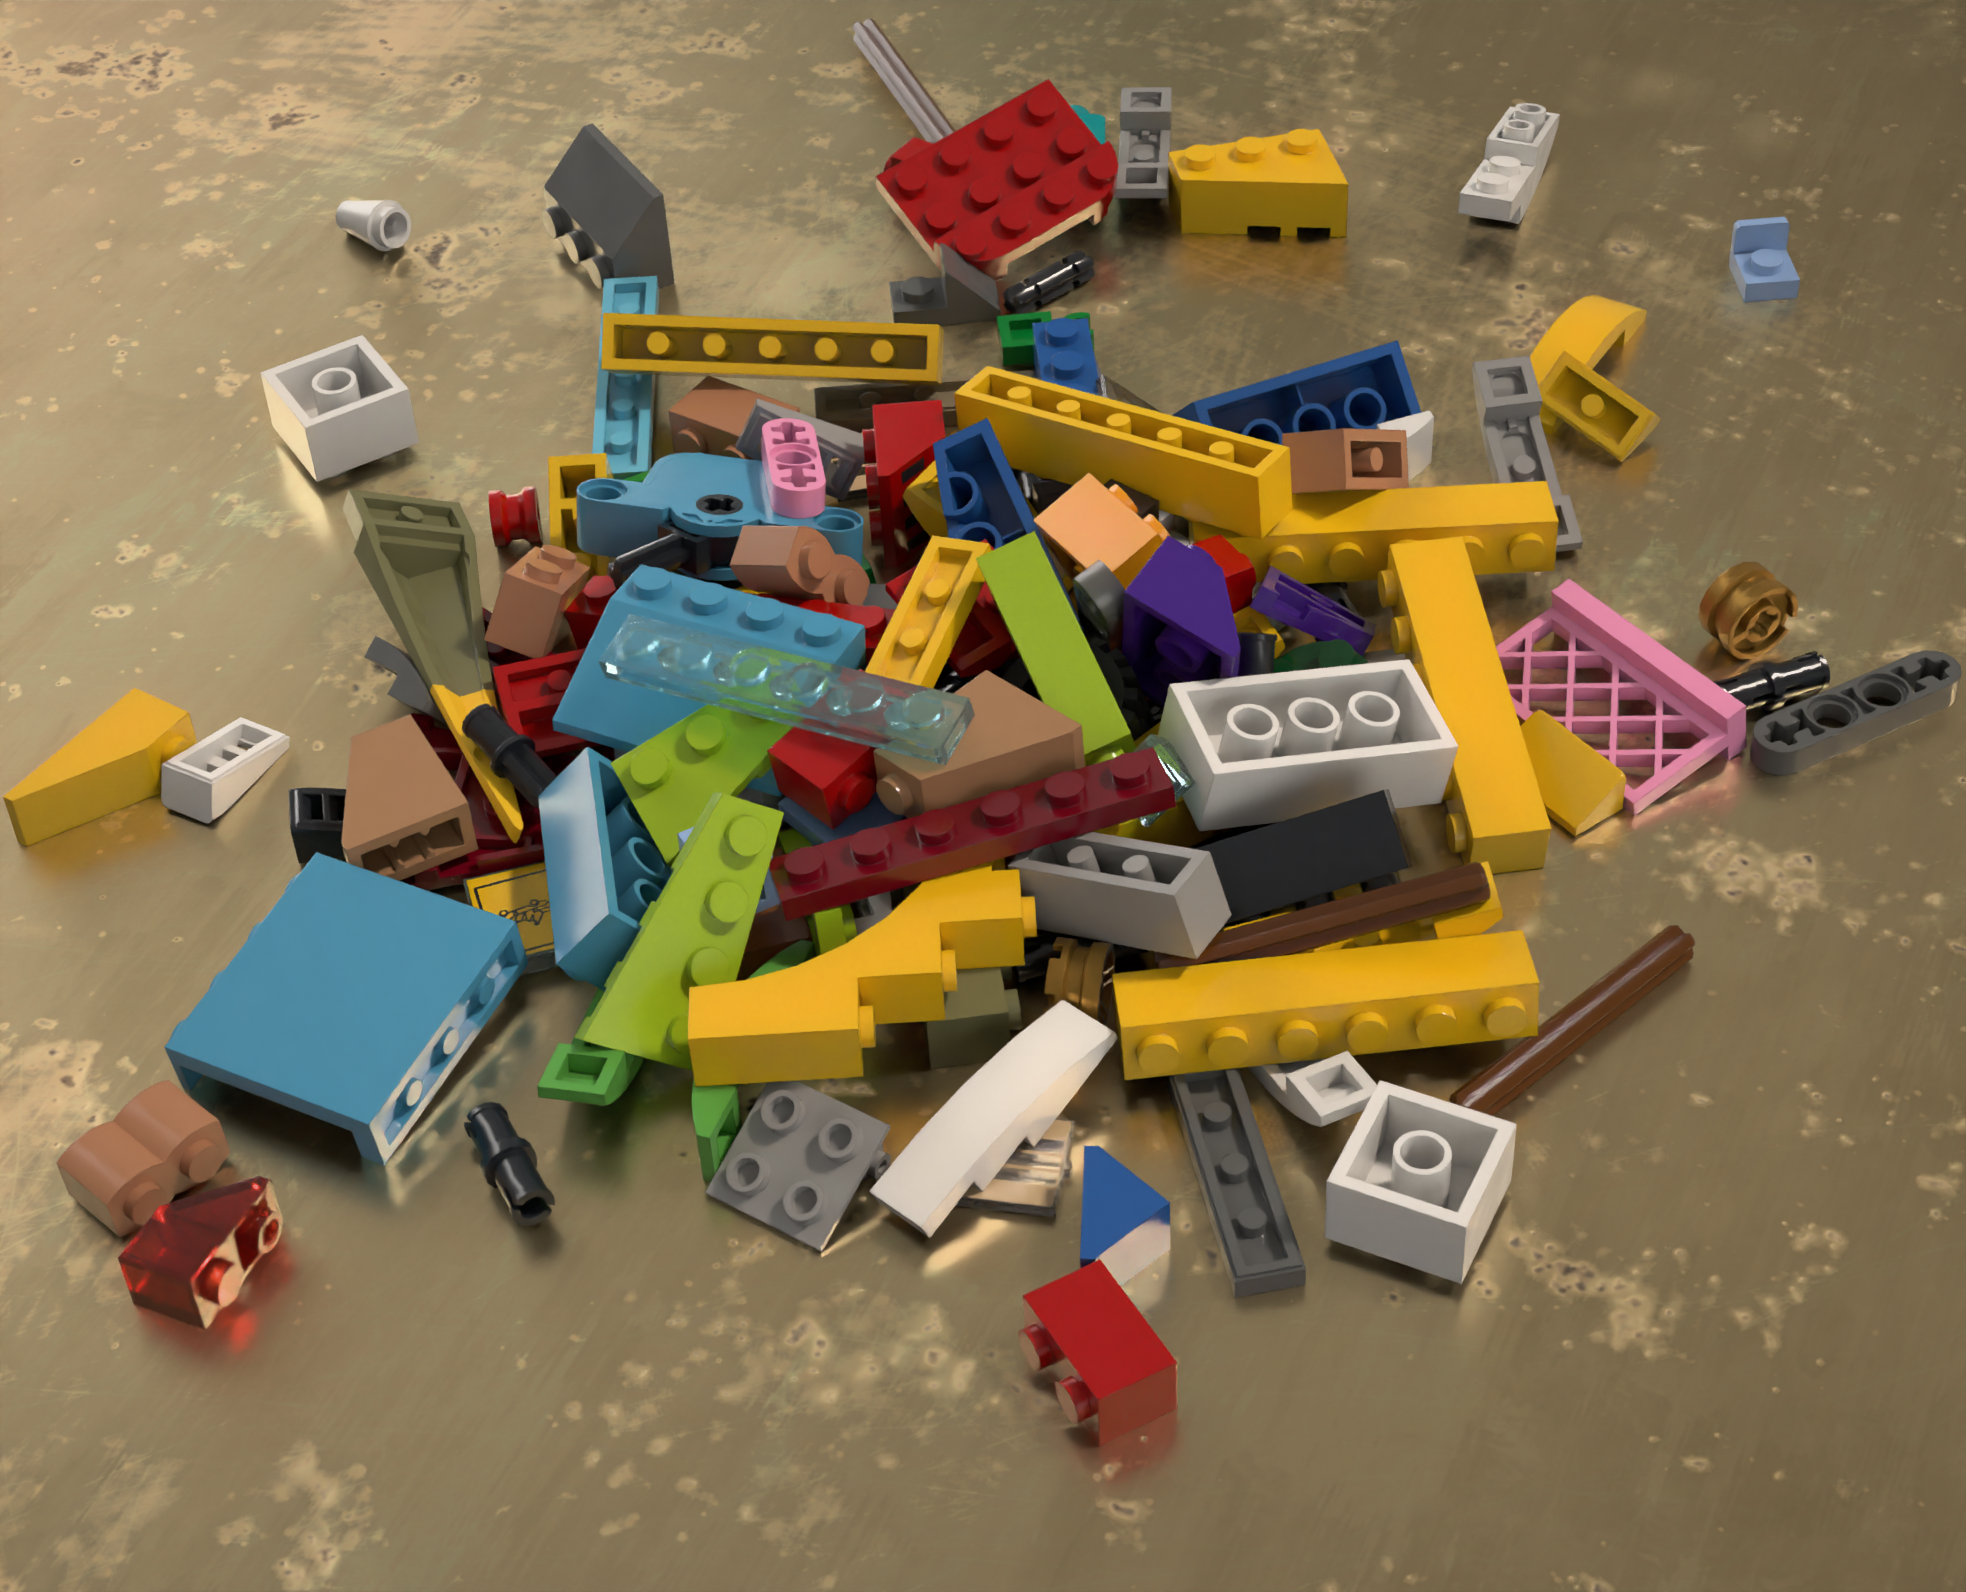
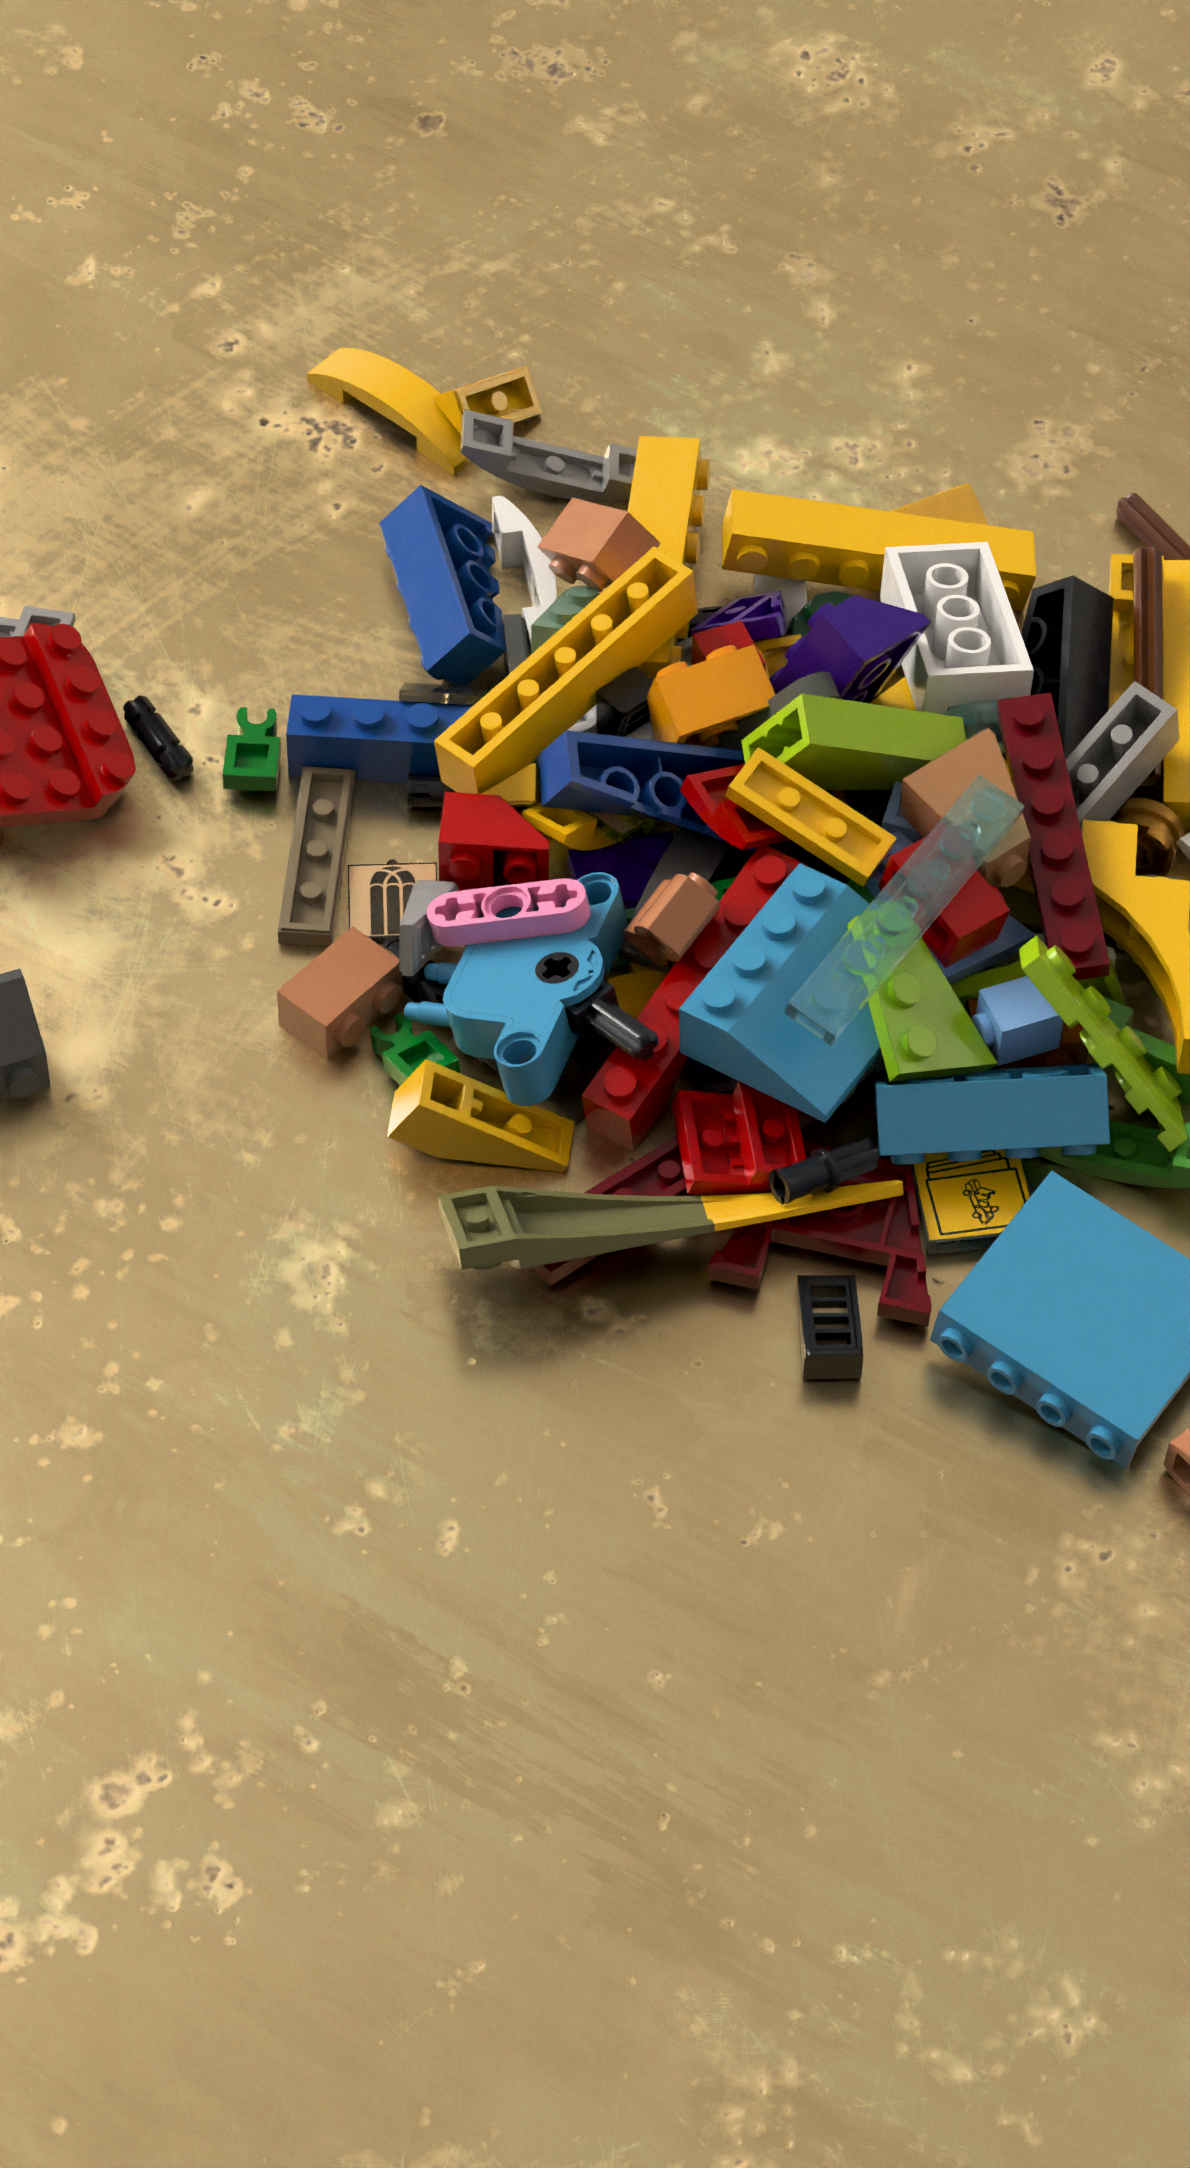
camera: 85 degrees left, 10 degrees up
yellow slope [3,687,197,846] -> none
white slope [161,717,290,824] -> none
white brick [260,335,419,482] -> none
medium nougat slope [341,714,478,881] -> none
dark grey slope [364,636,449,727] -> none
nougat brick [484,545,591,659] -> none
red wheel [488,486,542,548] -> none
medium azure plate [592,276,659,480] -> none
yellow brick [601,313,944,386] -> none
dark grey slope [889,243,1001,326] -> none
yellow wedge [1168,129,1348,237] -> none
white slope [1458,103,1560,224] -> none
bright pink fence [1496,579,1747,816] -> none
pearl gold wheel [1698,562,1798,659] -> none
black pin [1712,651,1831,711] -> none
light blue bracket [1728,217,1800,302] -> none
dark grey beam [1750,650,1962,776] -> none

